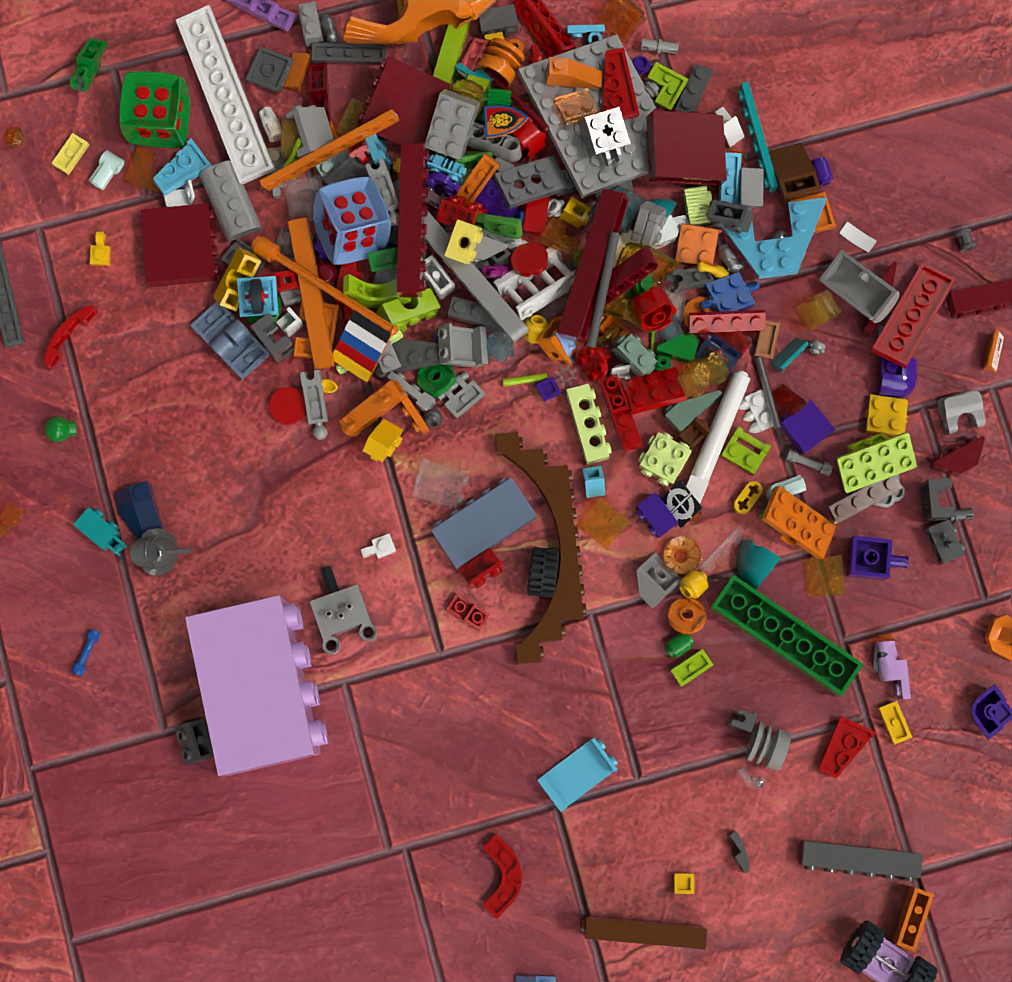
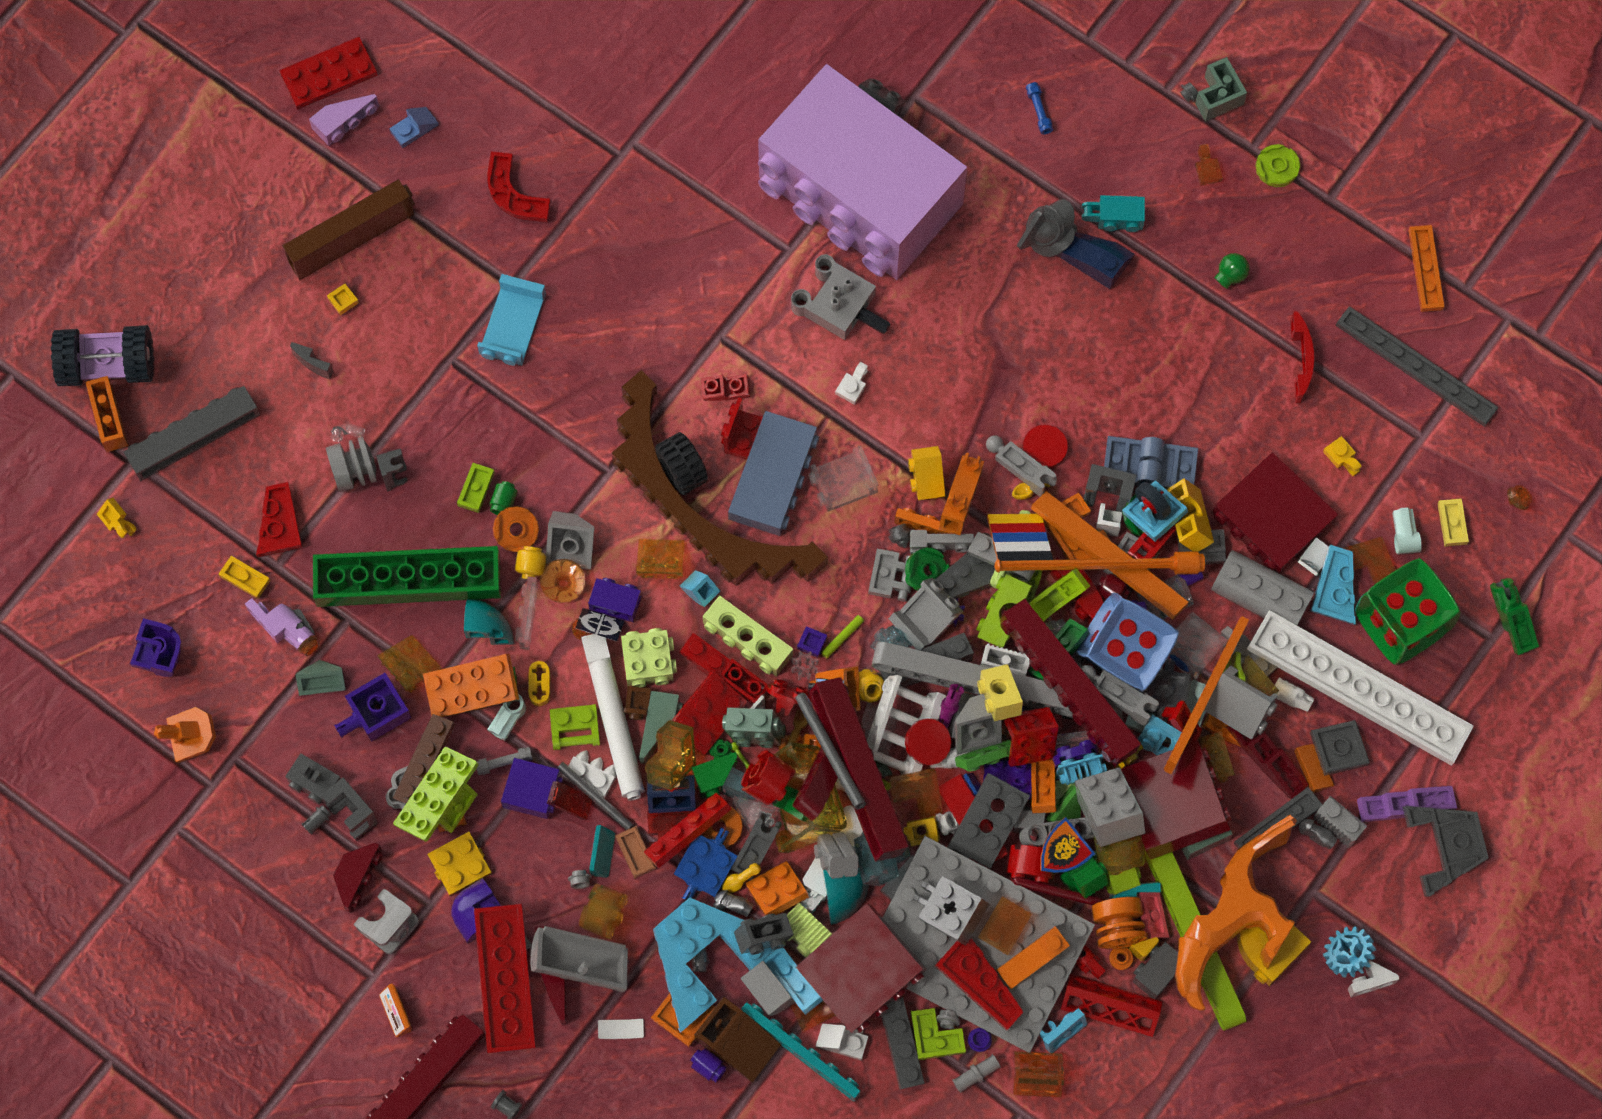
camera: 145 degrees right, 10 degrees down
none -> yellow plate [97,498,136,538]
none -> sand green slope [296,660,346,696]

